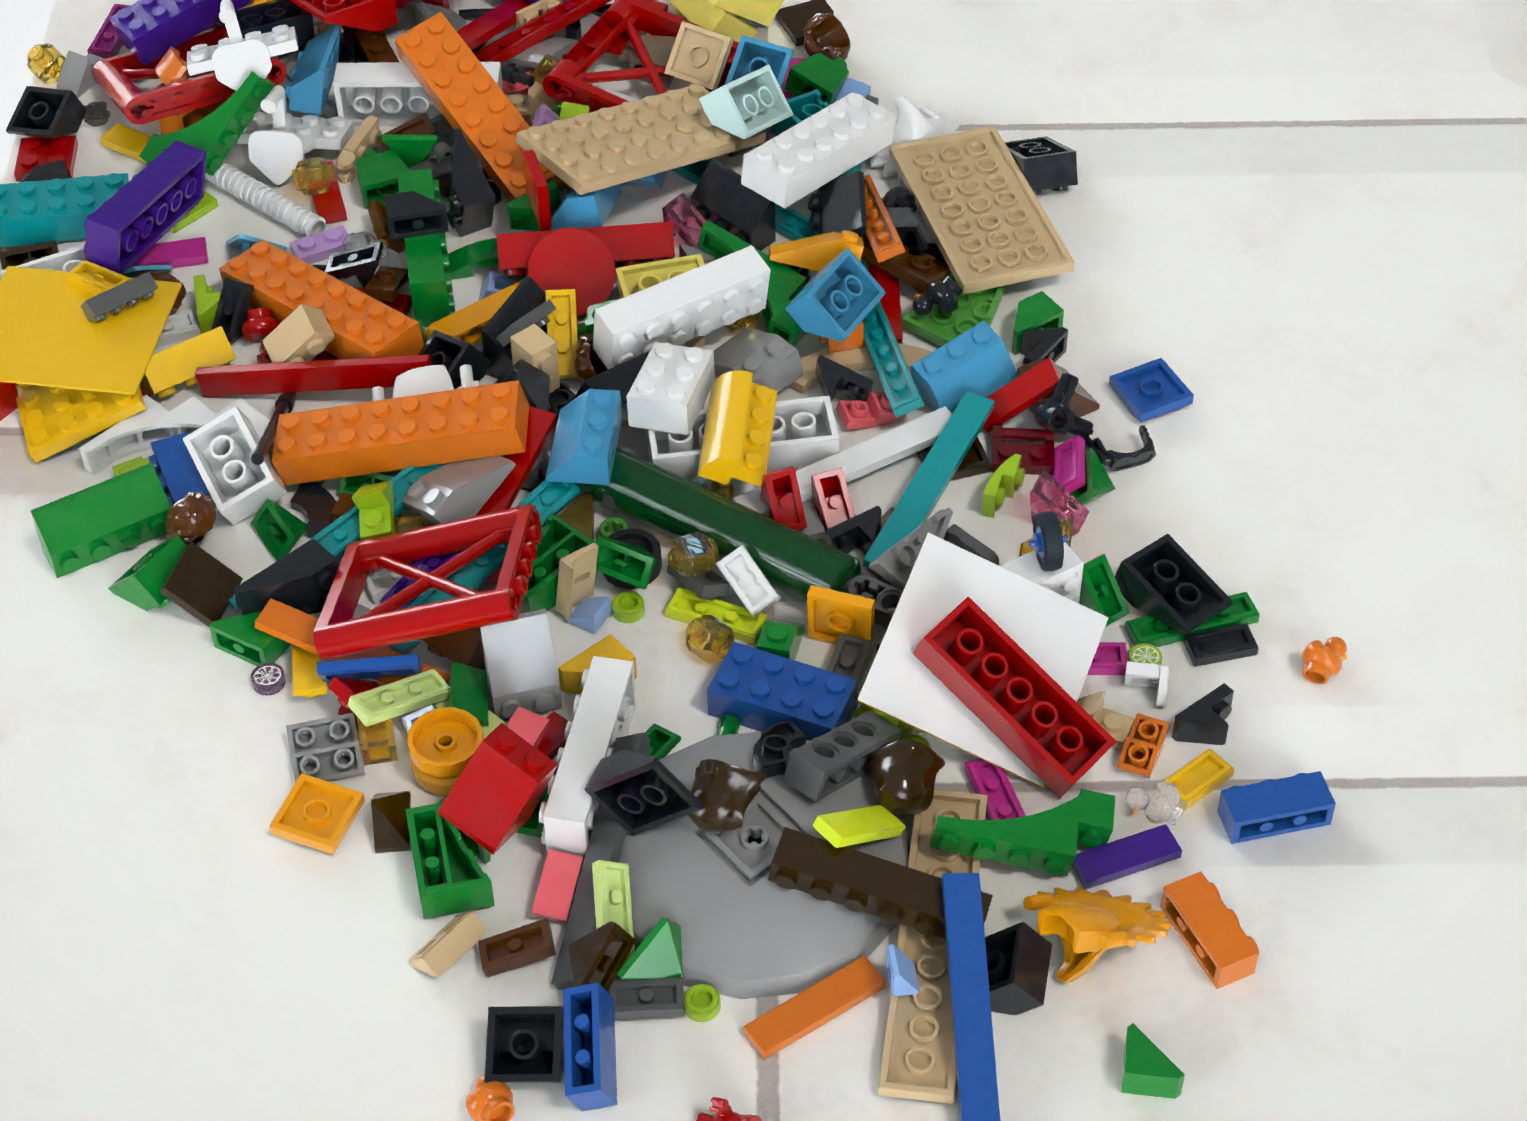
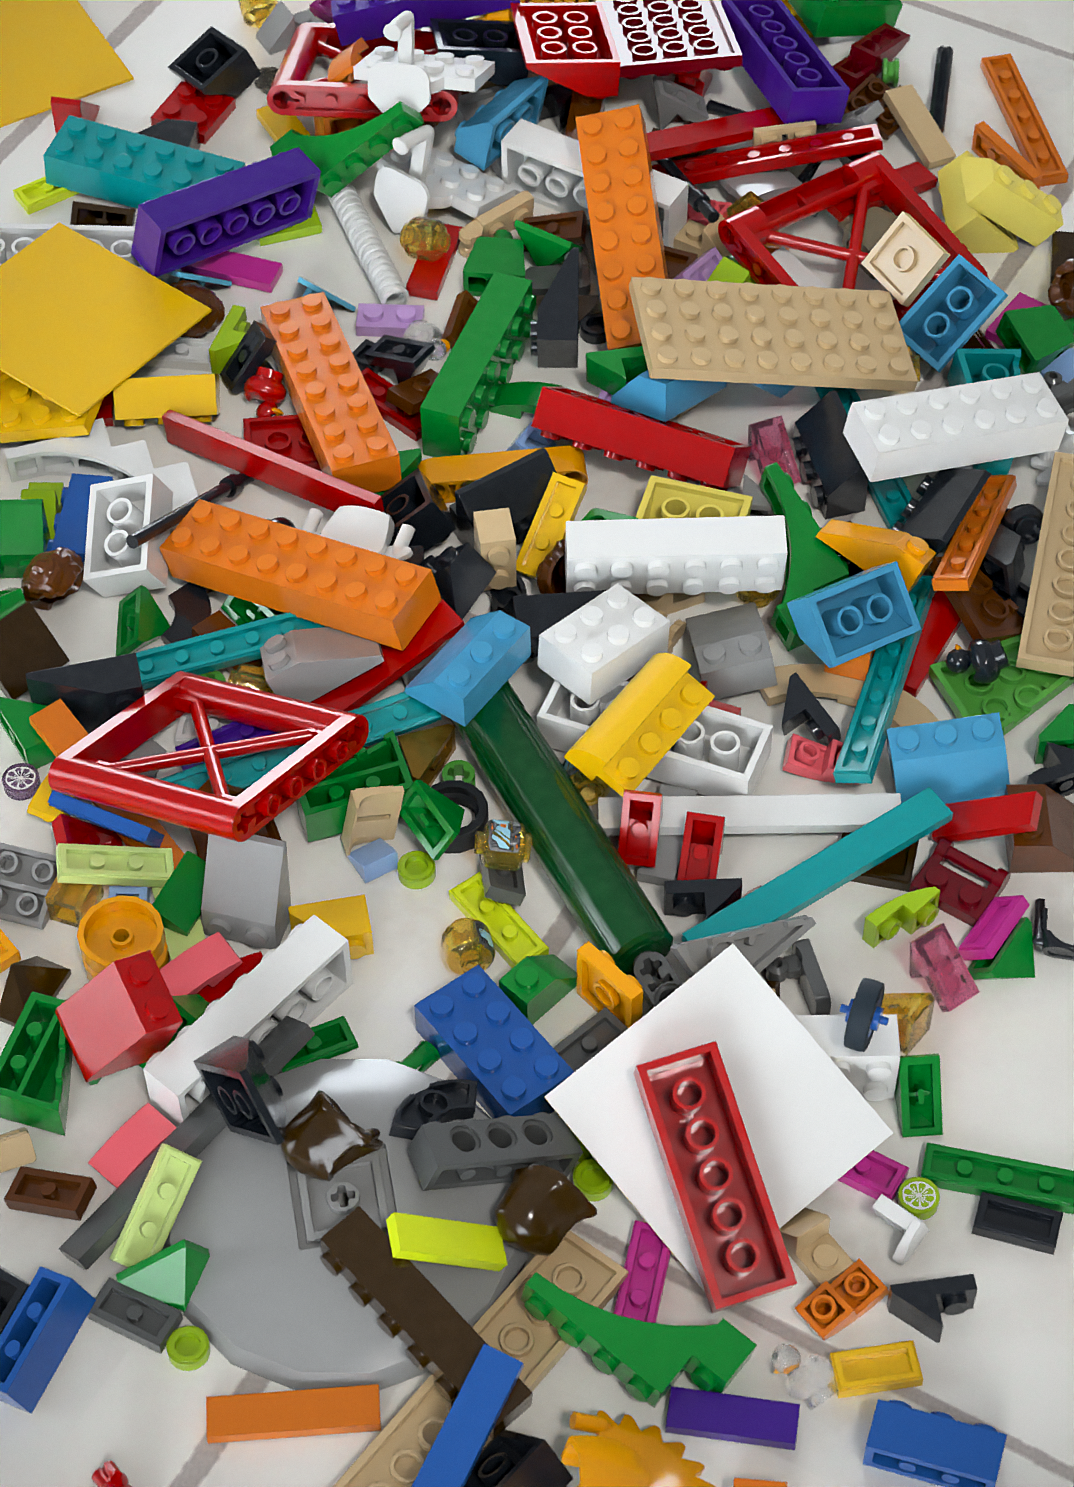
camera: 30 degrees right, 5 degrees up
yellow tile [66,260,131,295] -> none
dark grey piece [81,272,158,322] -> none
tan brick [262,304,335,363] -> none
lime slope [352,481,395,540] -> none
black slope [384,191,449,240] -> none
dark grey plate [496,299,556,347] -> none
red tile [523,150,552,231] -> none
red tile [527,228,616,316] -> none
dark brown slope [568,921,636,992] -> none
light aqua slope [699,64,794,139] -> none
white plate [716,545,781,617] -> none
light blue slope [886,944,919,997] -> none
black axle [1034,373,1094,439] -> none
black slope [1115,534,1233,635] -> none

